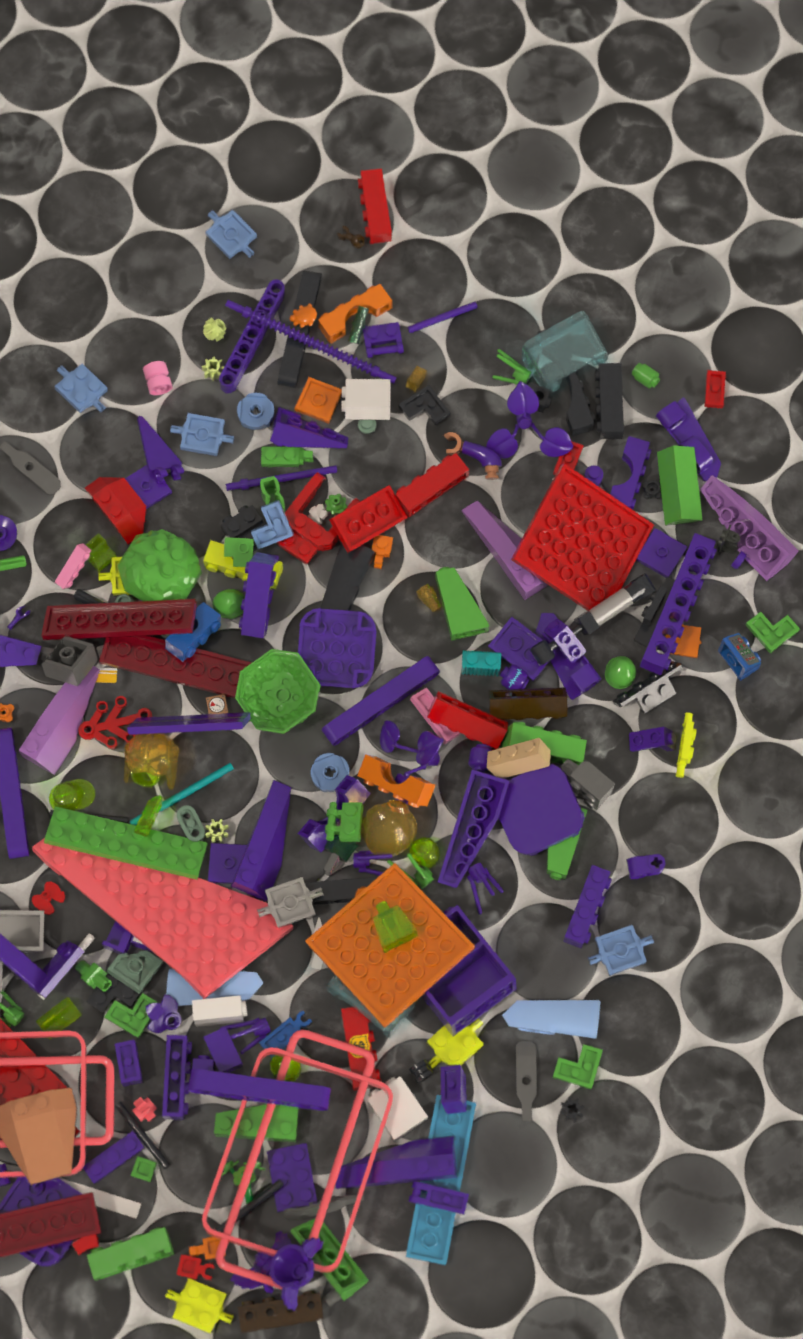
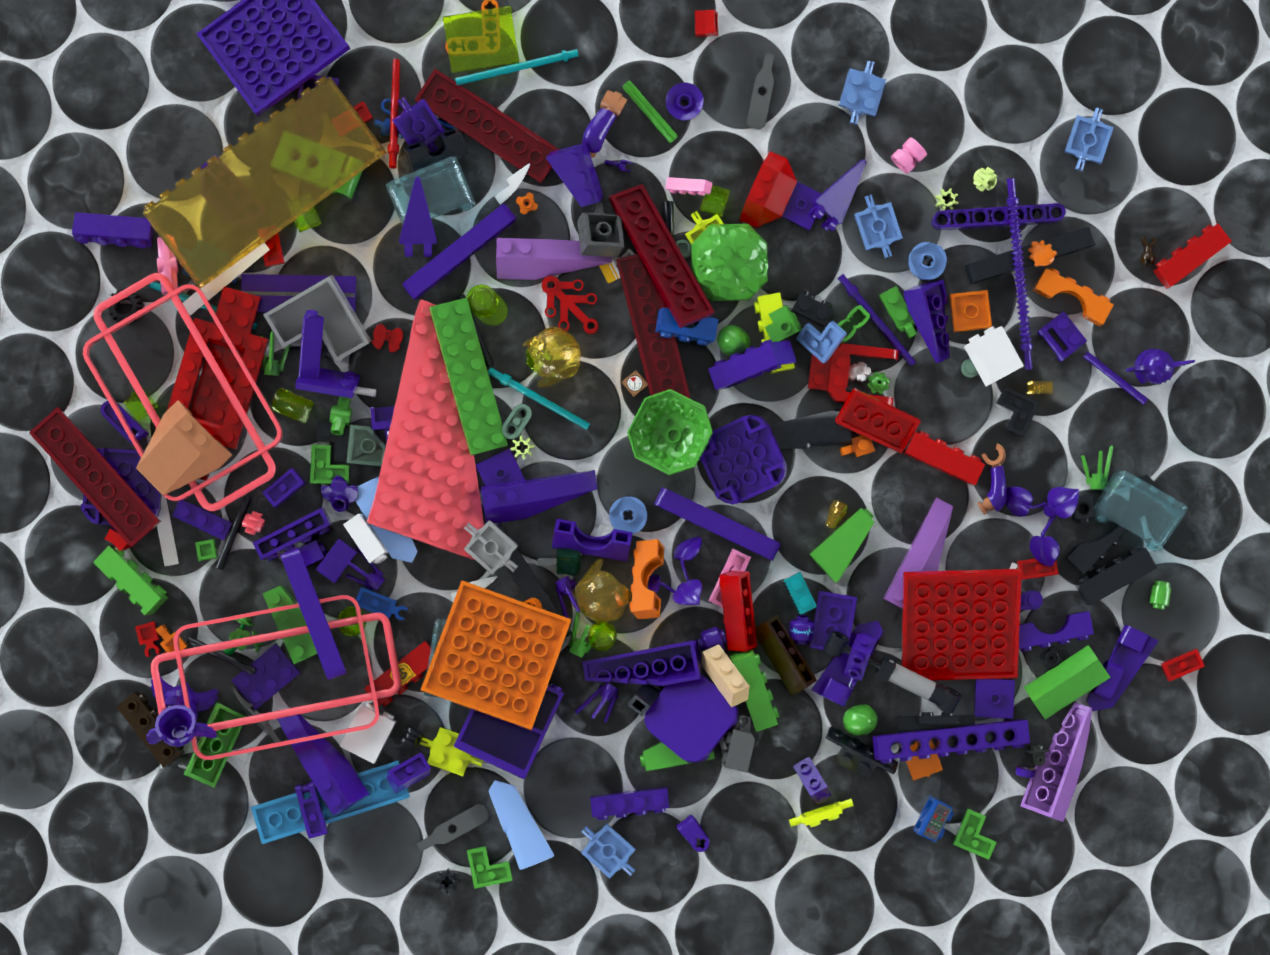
camera: 65 degrees right, 15 degrees up
dark purple tile [127,712,251,735] -> none
clear neon green slope [134,795,162,837] -> none
neon yellow plate [166,1278,234,1334] -> none
bright green plate [325,802,363,842] -> none
clear green pin [347,306,369,344] -> none
clear neon green torso [373,901,418,953] -> none
none -> black brick [627,684,660,716]
none -> dark purple helmet [1126,348,1195,385]

